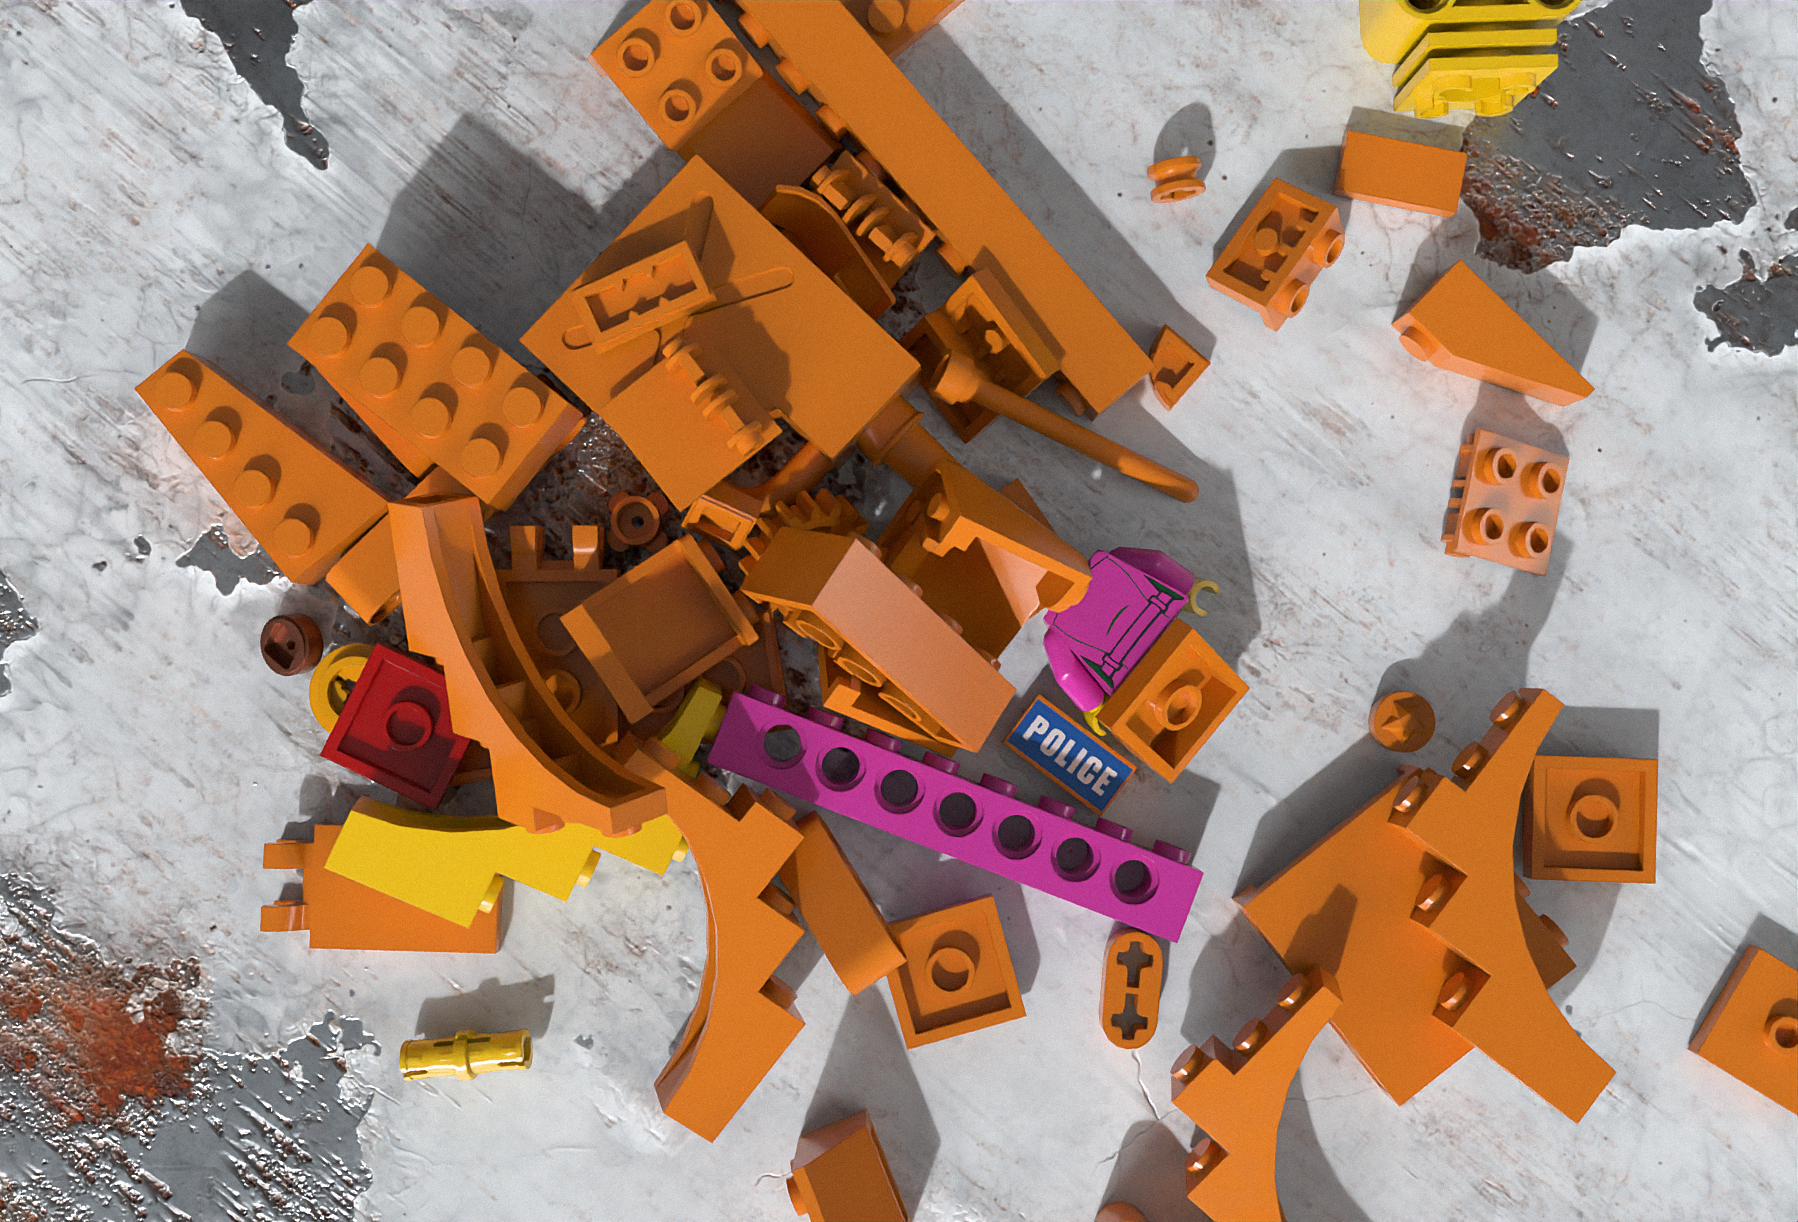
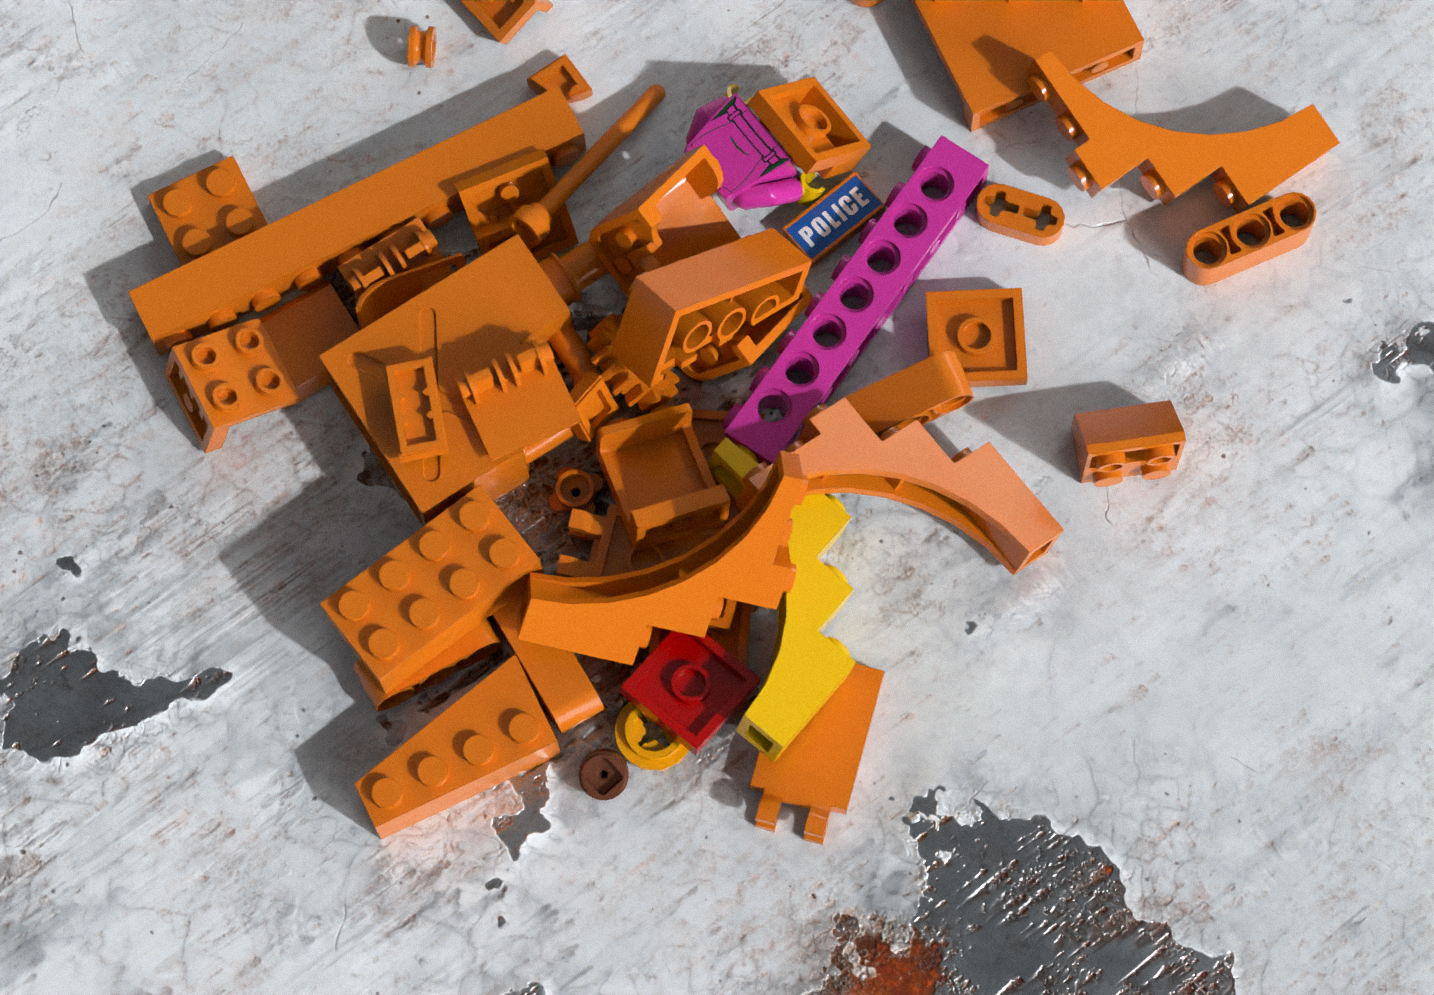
camera: 75 degrees left, 15 degrees down
yellow pin [399,1028,533,1081] -> none

